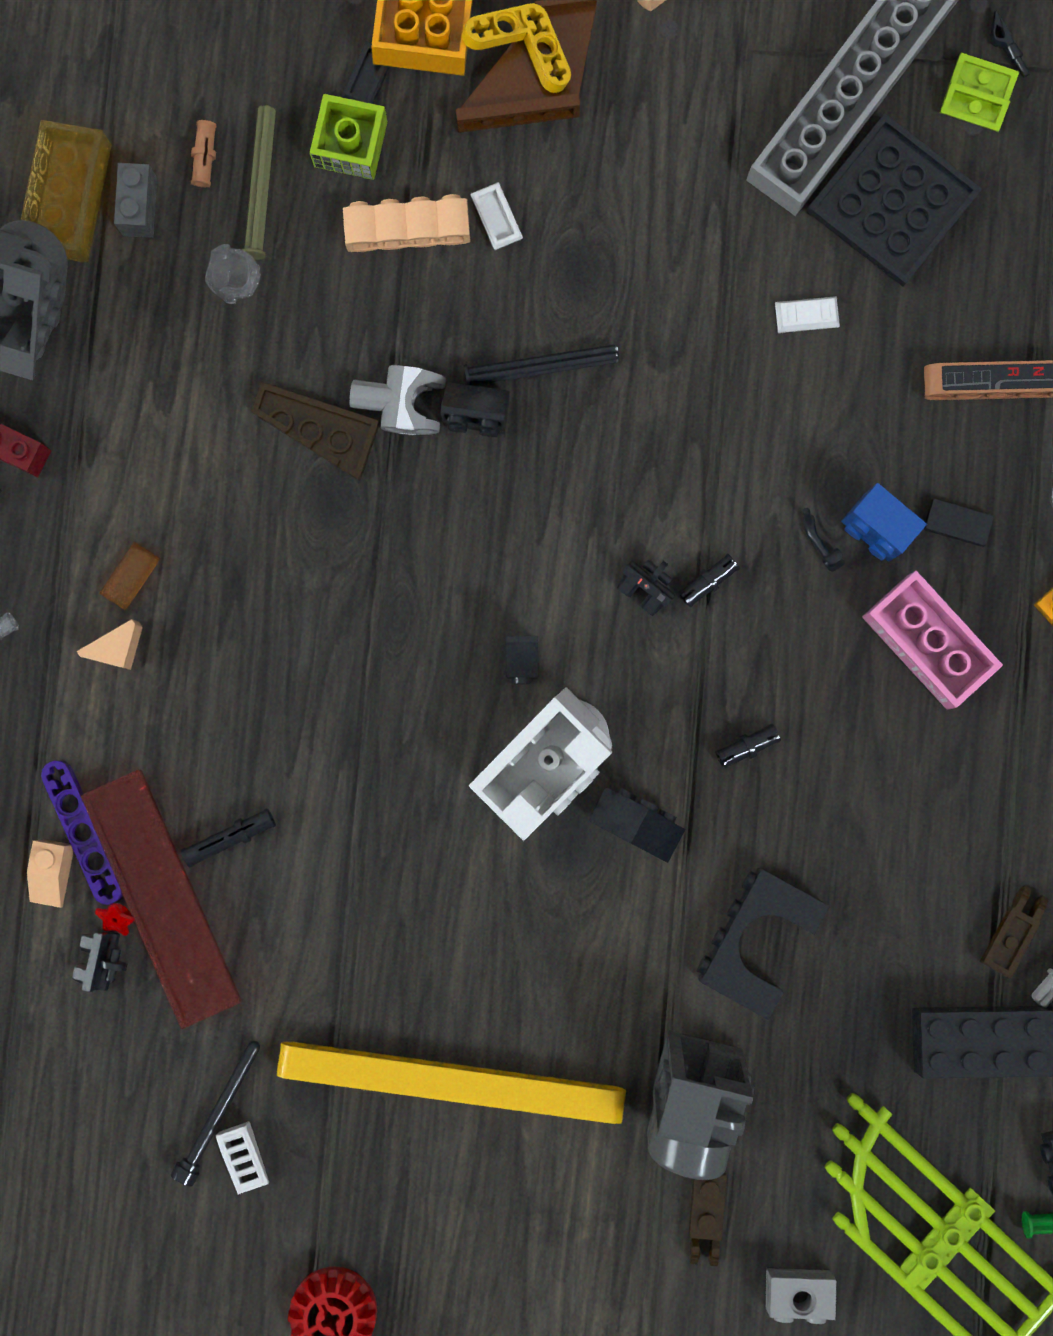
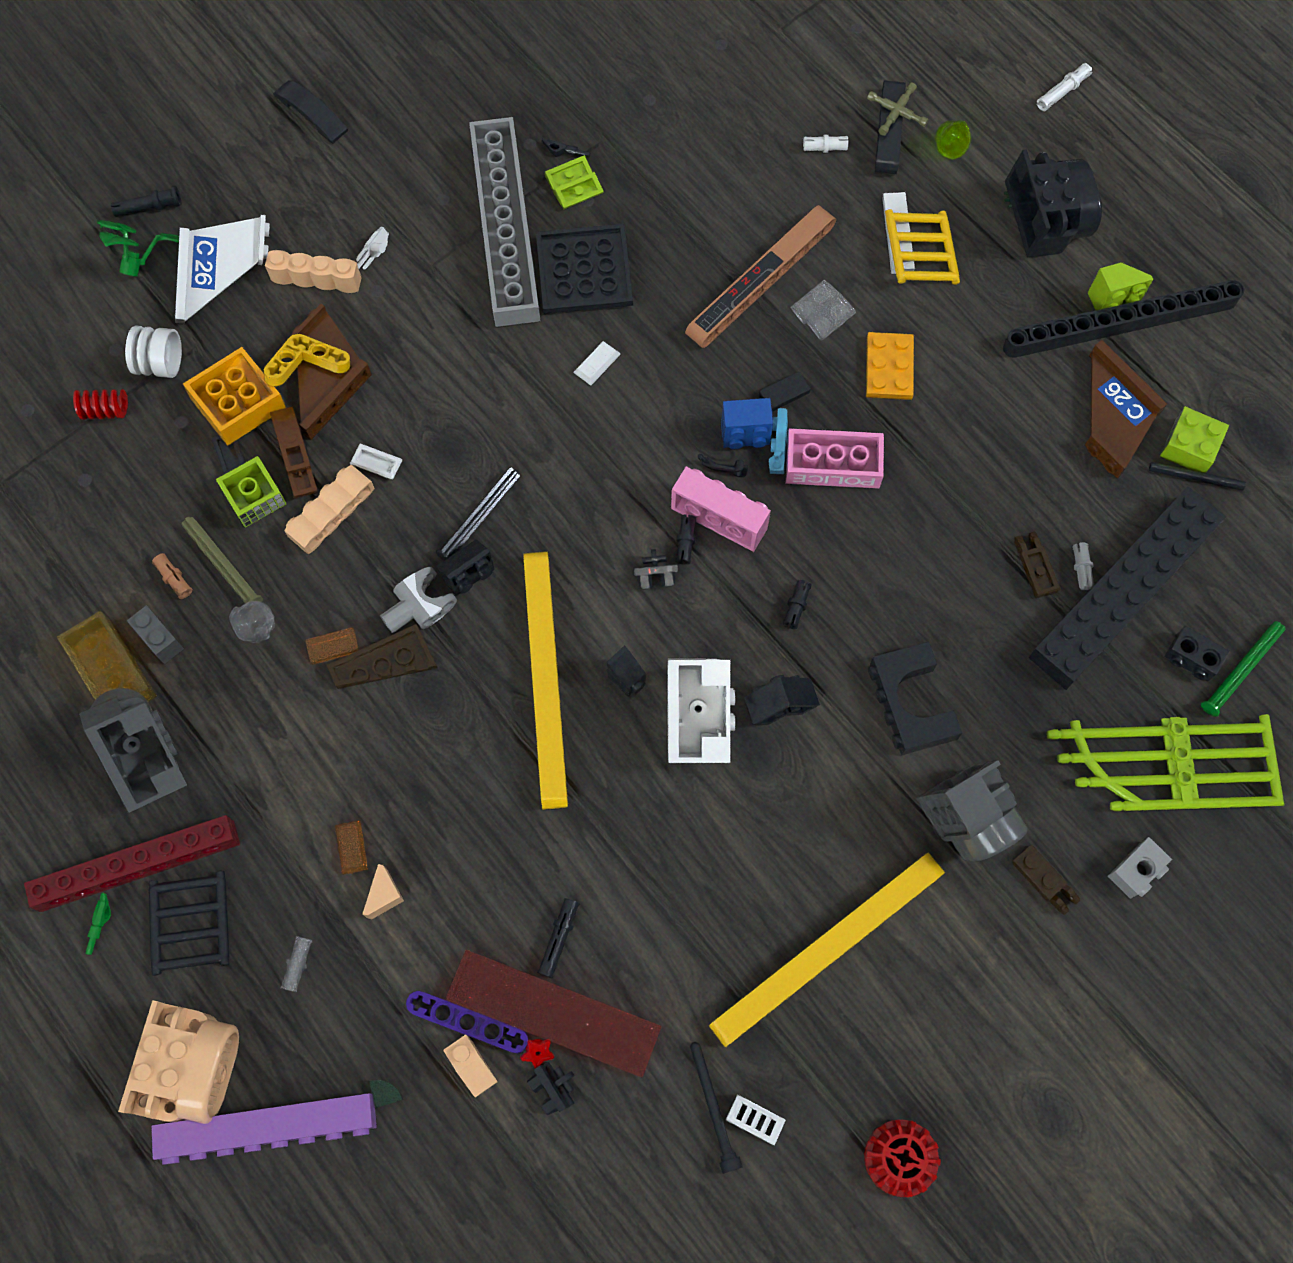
camera: 45 degrees left, 15 degrees down
none -> reddish brown slope [270,406,318,498]
none -> clear orange tile [305,627,359,665]
none -> yellow beam [524,551,568,810]
none -> bright pink brick [671,467,771,552]
none -> medium azure hinge [769,408,788,474]

